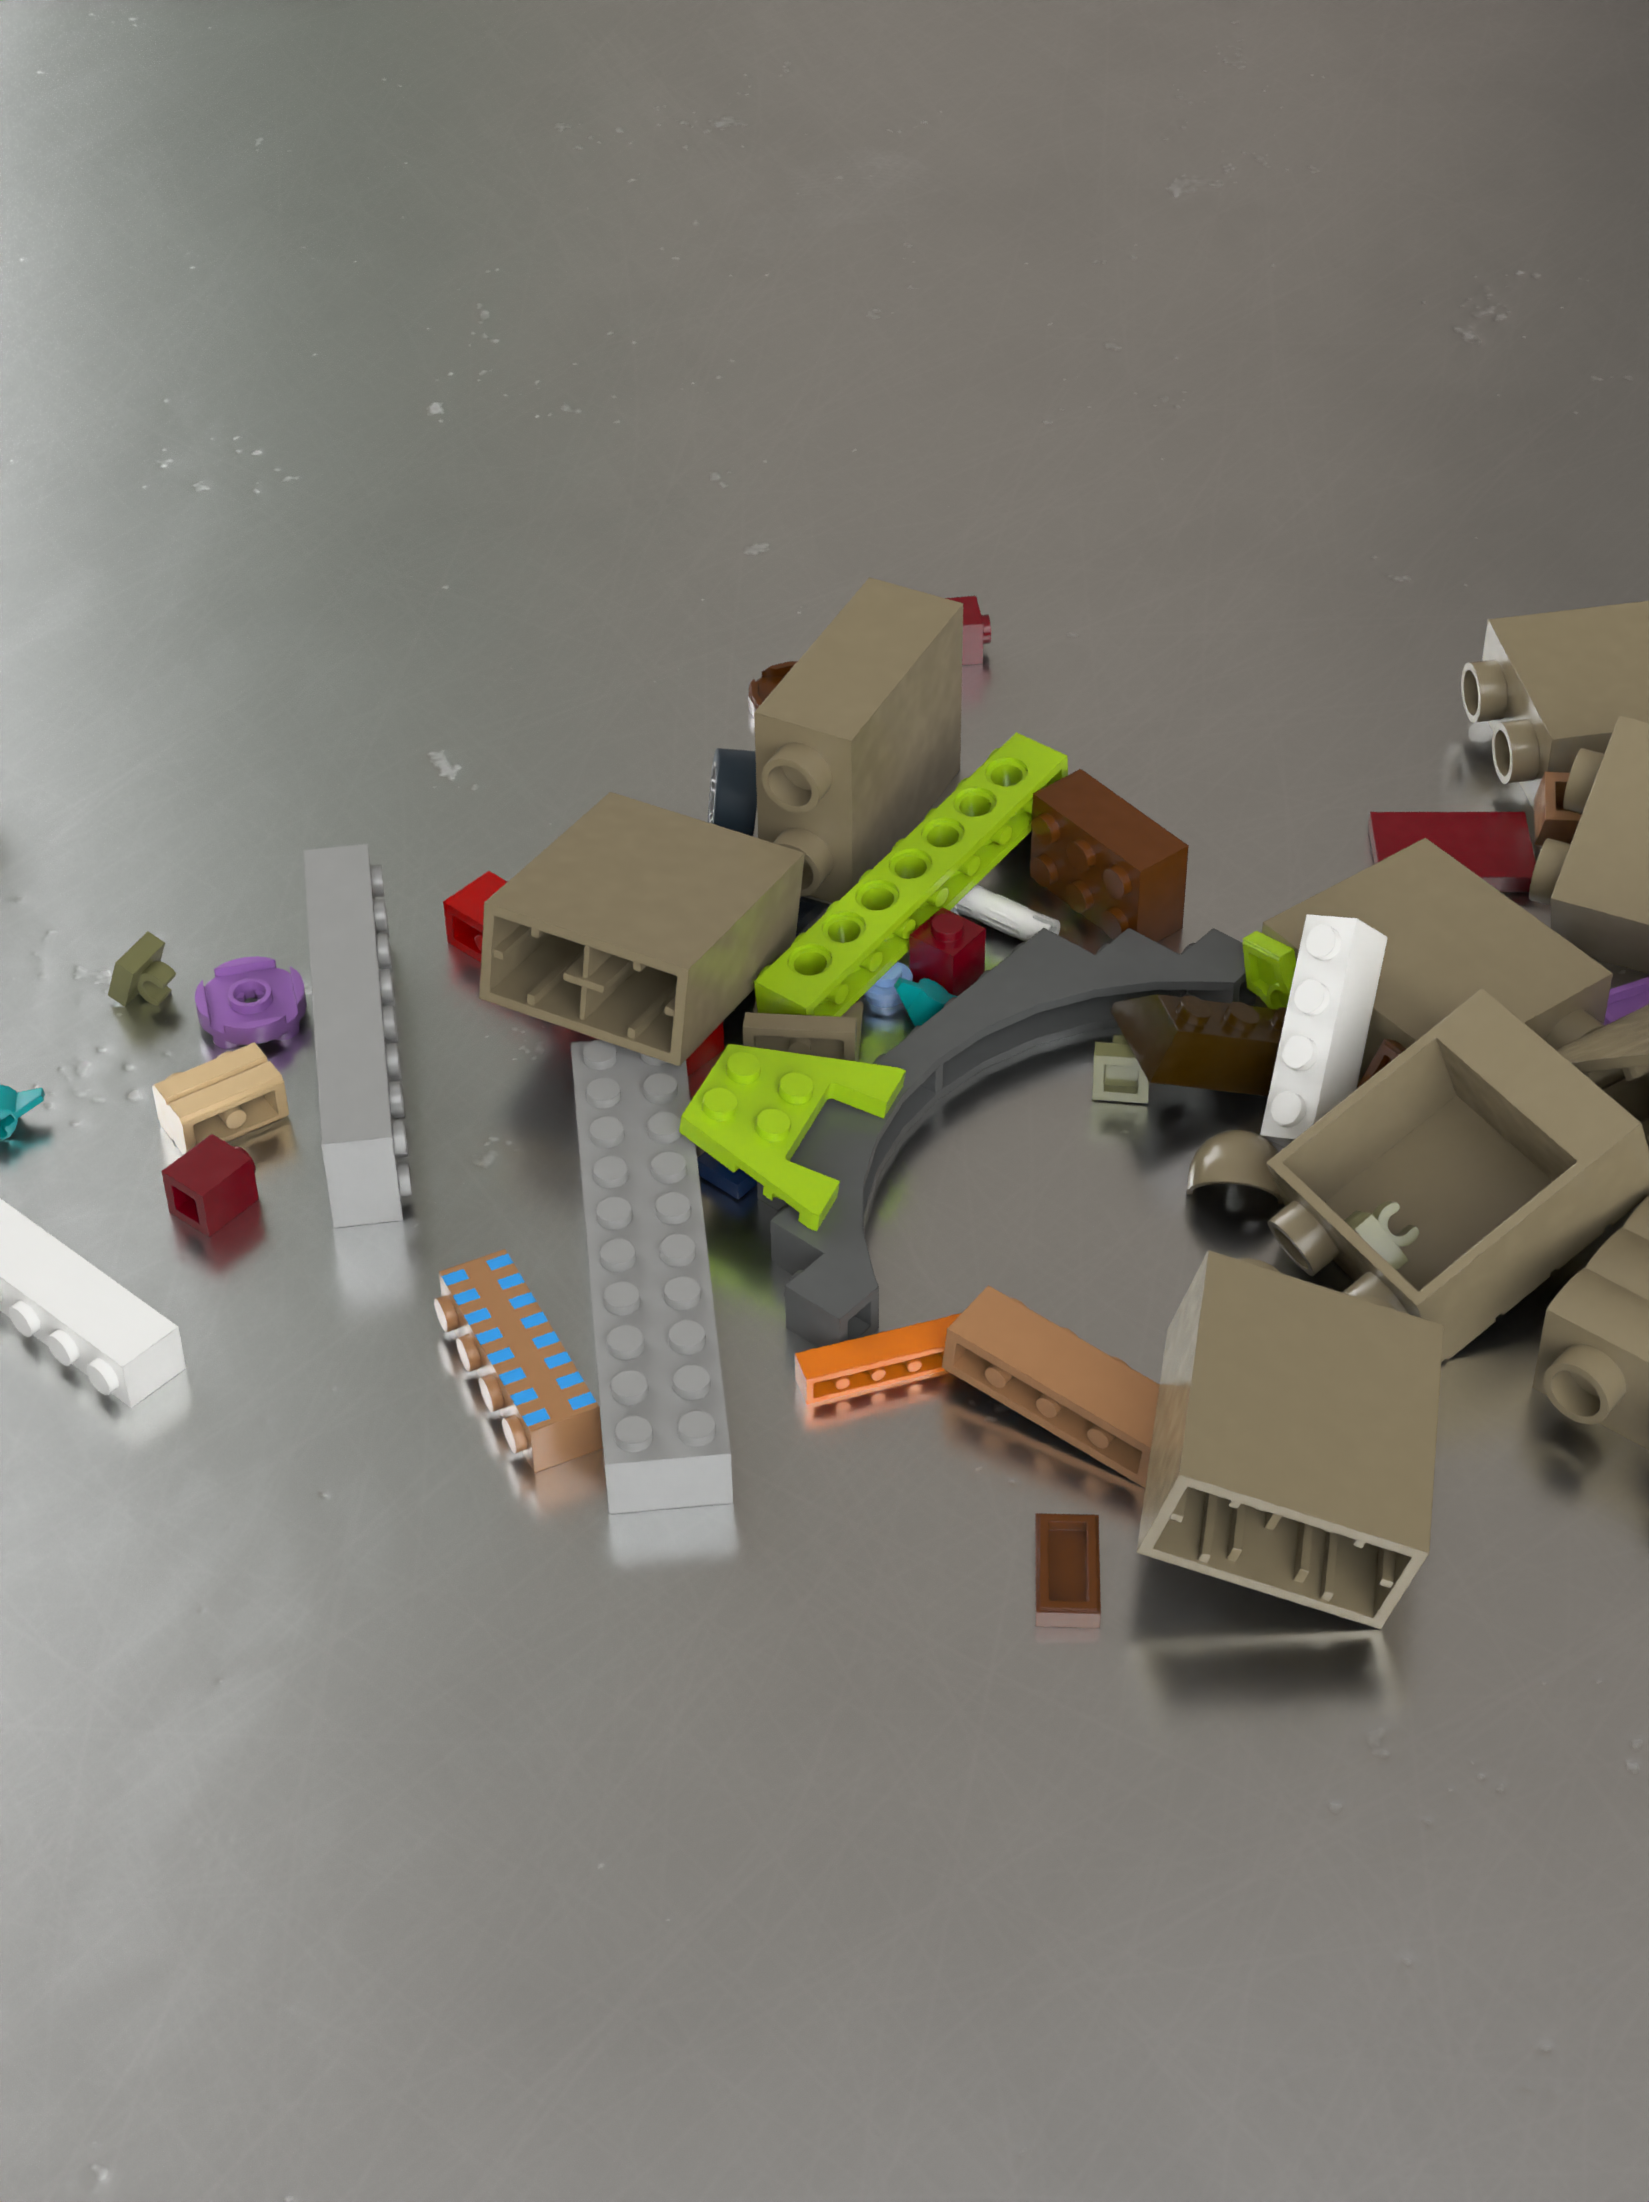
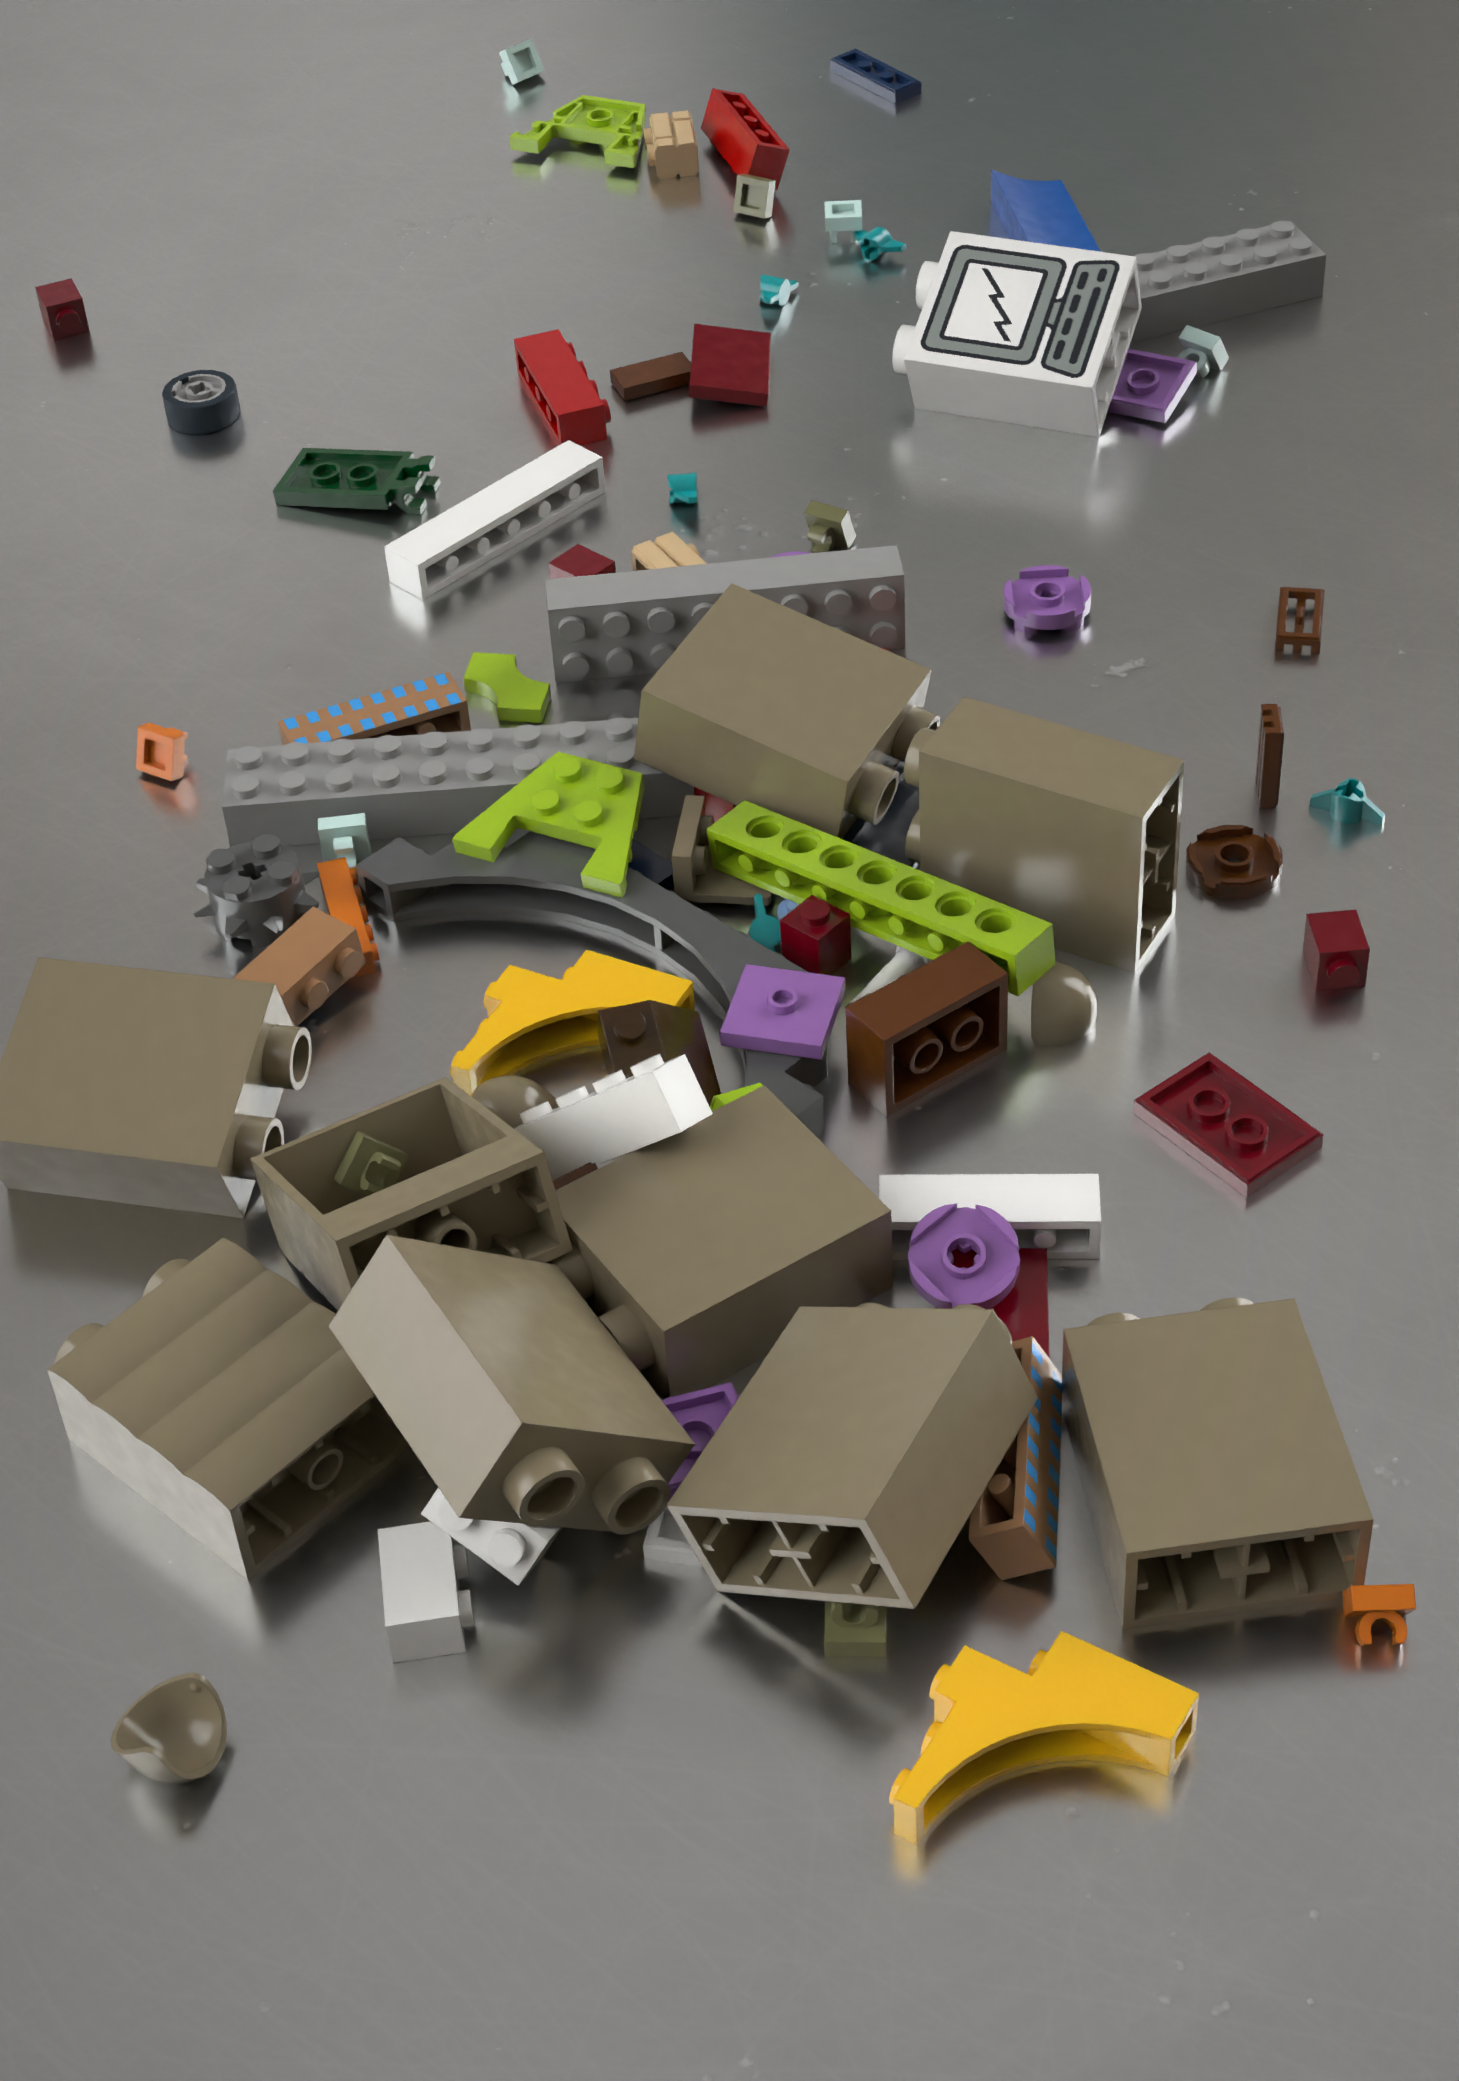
camera: 95 degrees right, 0 degrees up
none -> orange tile [136,723,188,781]
none -> dark grey brick [194,834,320,947]
none -> light aqua tile [318,813,371,871]
none -> yellow arch [450,950,695,1097]
none -> lime tile [463,652,551,723]
none -> medium lavender plate [720,964,846,1060]
none -> white brick [879,1174,1101,1260]
none -> medium lavender plate [907,1203,1020,1309]
none -> medium lavender plate [1003,565,1091,633]
none -> dark red tile [1133,1052,1324,1198]
none -> reddish brown tile [1255,704,1284,808]
none -> reddish brown tile [1275,587,1325,654]
none -> teal piece [1309,778,1385,826]

